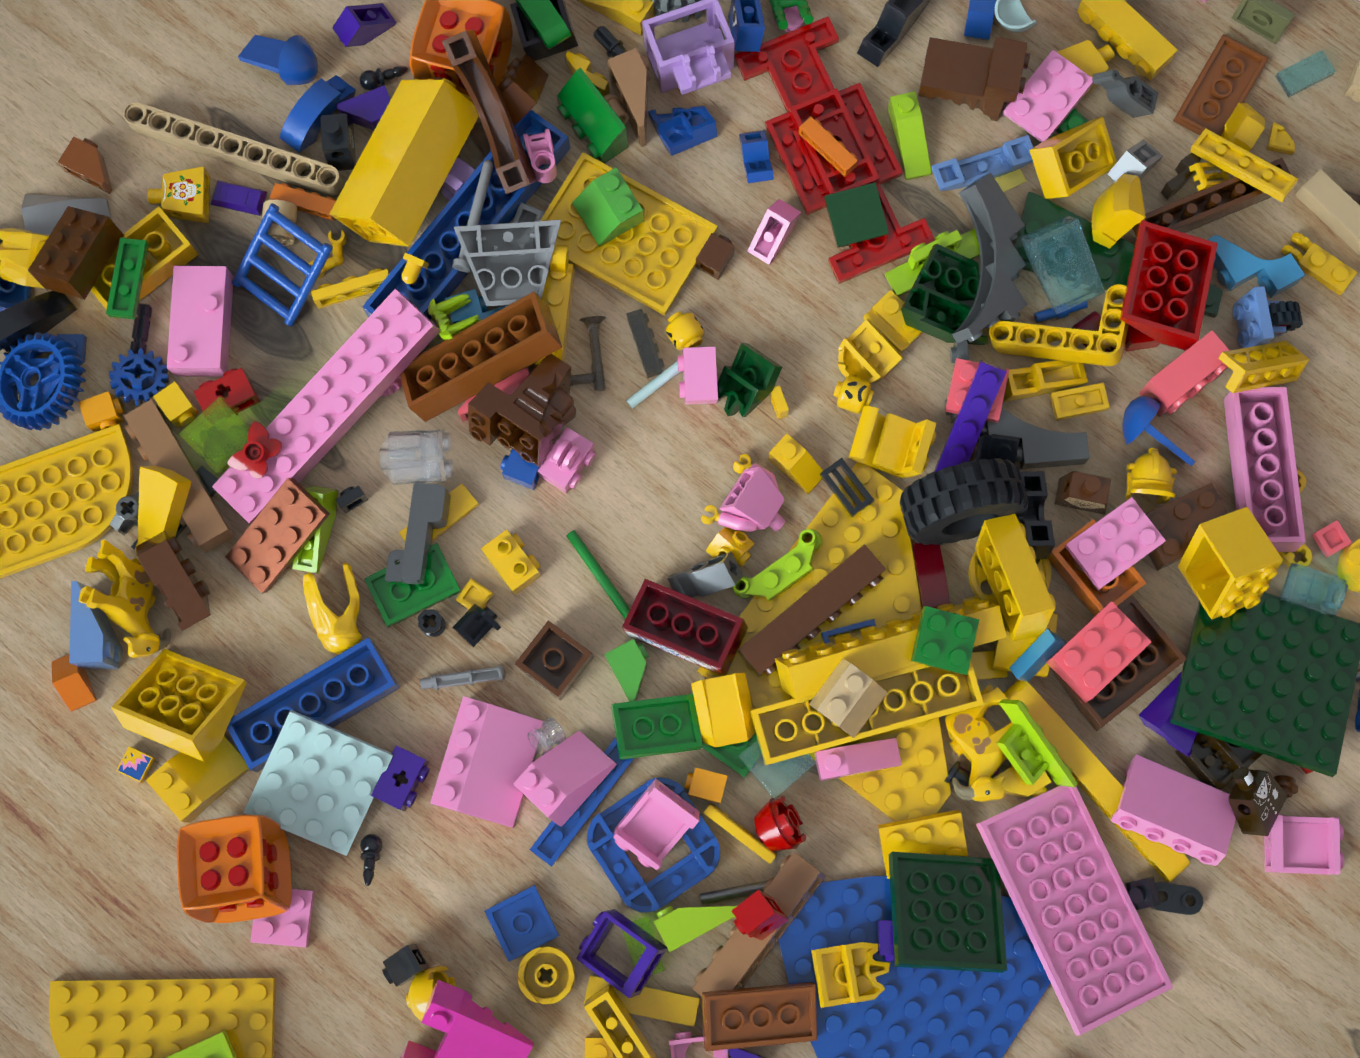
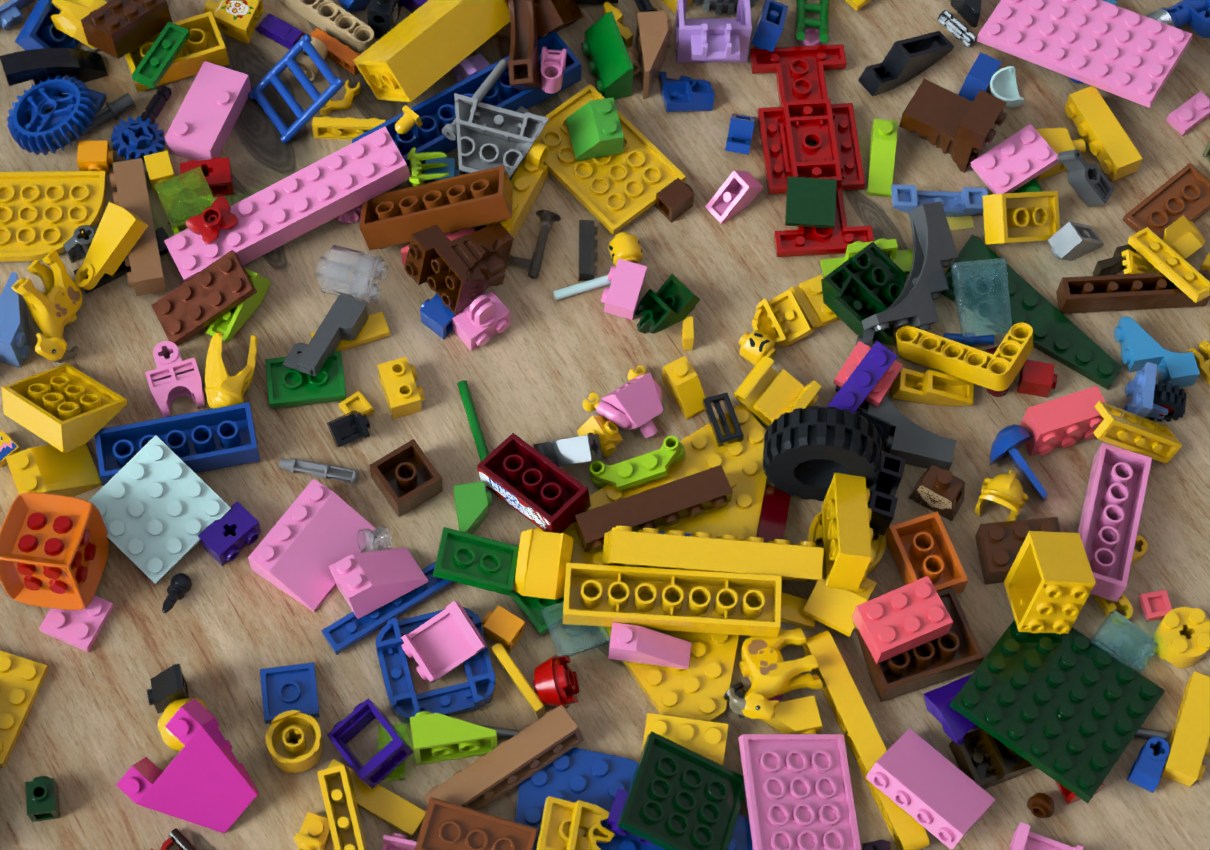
camera: 10 degrees right, 15 degrees down
reddish brown wedge [136,531,211,631] -> none
black plate [335,485,368,514] -> none
black bush [418,609,446,637] -> none
red brick [731,890,789,940] -> none
orange piece [799,117,858,177] -> none
tan slope [809,659,888,738] -> none
green plate [911,606,979,675] -> none
lime bracket [997,699,1078,787] -> none
dark azure slope [1010,628,1066,682] -> none
yellow plate [1050,382,1110,421] -> none
bright pink plate [1065,497,1166,590] -> none
yellow slope [1092,173,1146,249] -> none
red slope [1120,220,1218,351] -> none
dark brown torso [1229,767,1288,836] -> none
none -> dark grey axle [79,93,136,137]
none -> bright pink piece [145,341,205,418]

